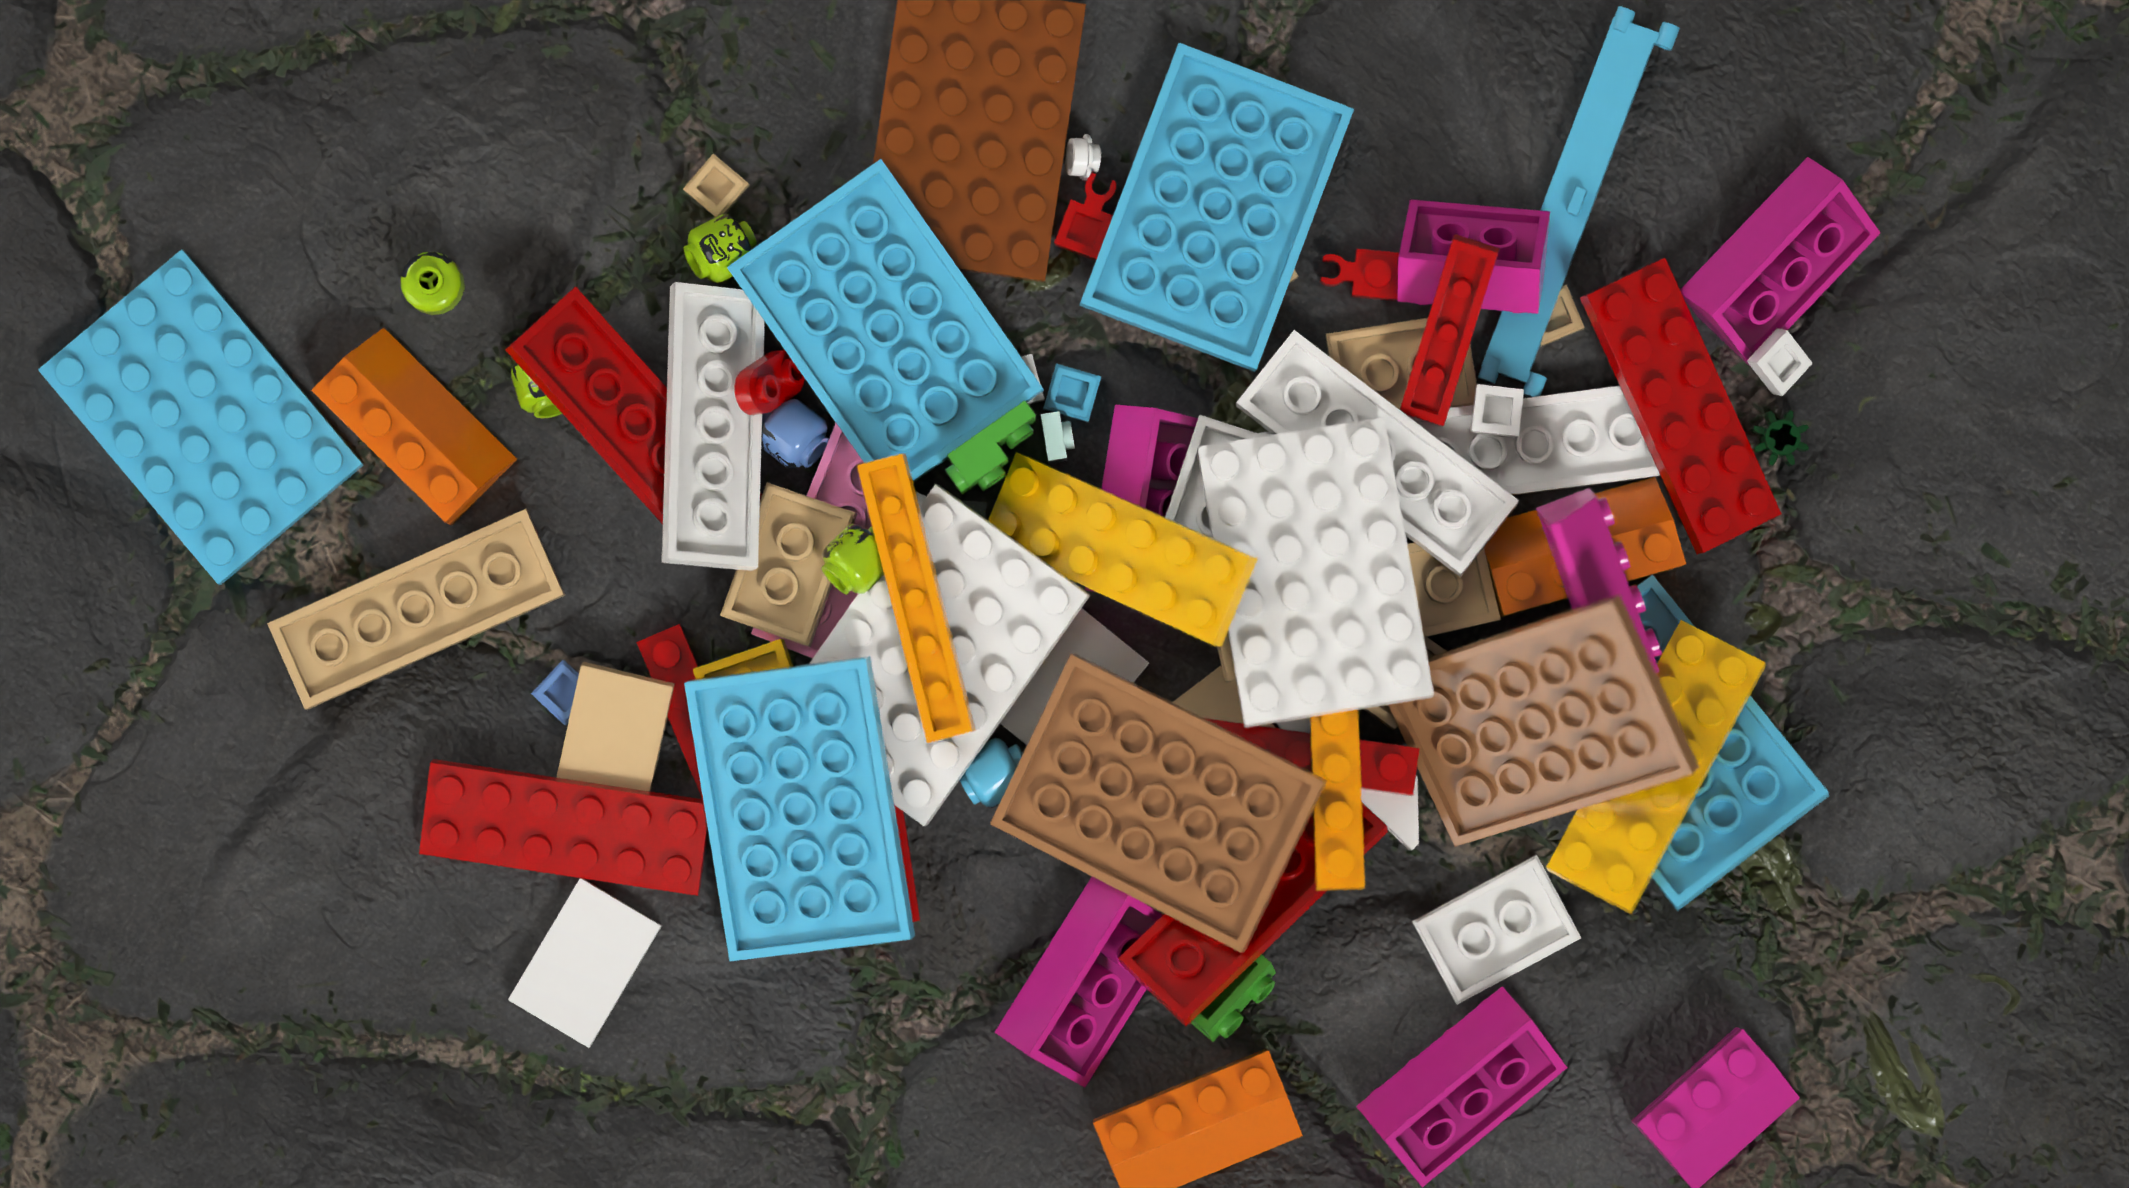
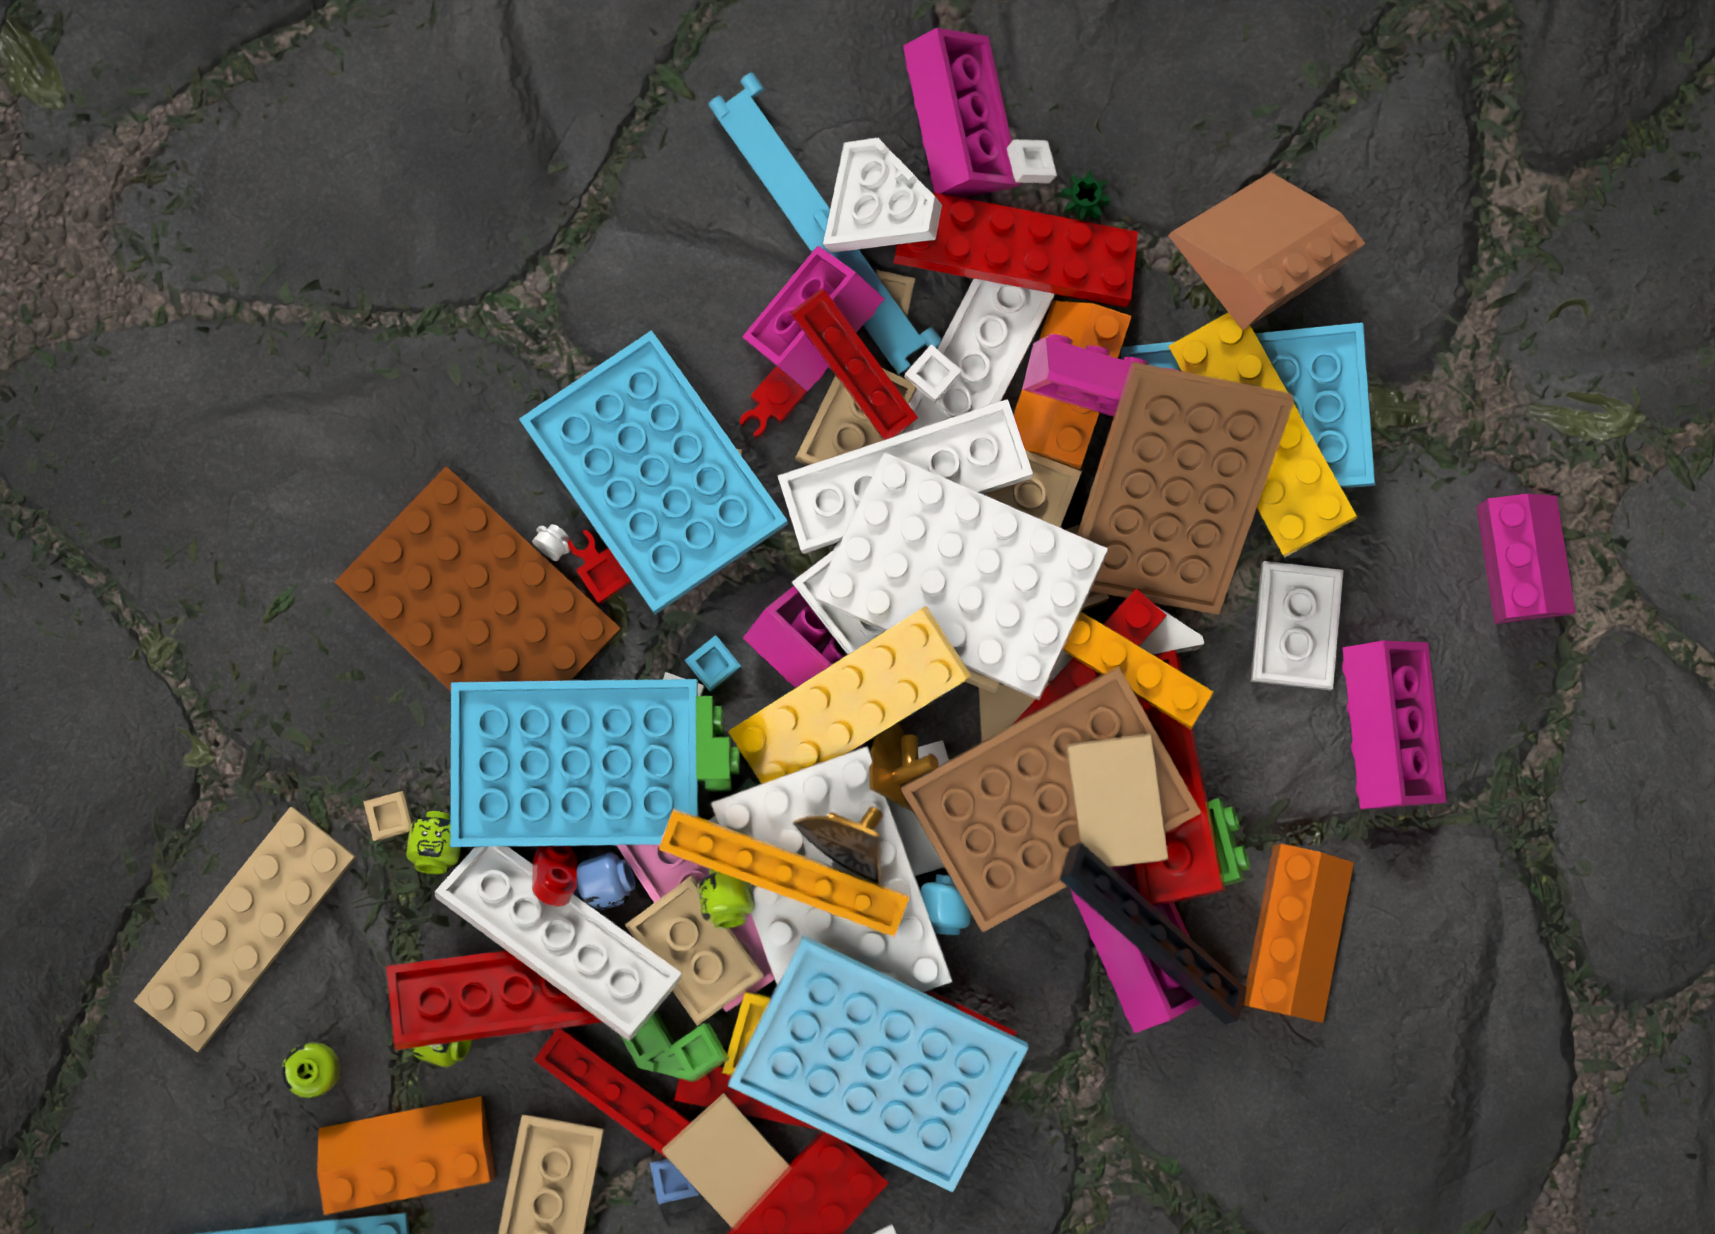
camera: 60 degrees left, 5 degrees down
light aqua plate [1041,411,1075,464] -> none
none -> tan plate [134,807,357,1052]
none -> red plate [533,1028,691,1158]
none -> bright green tile [620,1011,729,1081]
none -> shield [792,807,883,884]
none -> white plate [823,138,942,253]
none -> pearl gold shield [869,722,939,813]
none -> black plate [1059,842,1246,1025]
none -> tan tile [1067,734,1168,867]
none -> nougat slope [1168,172,1366,330]

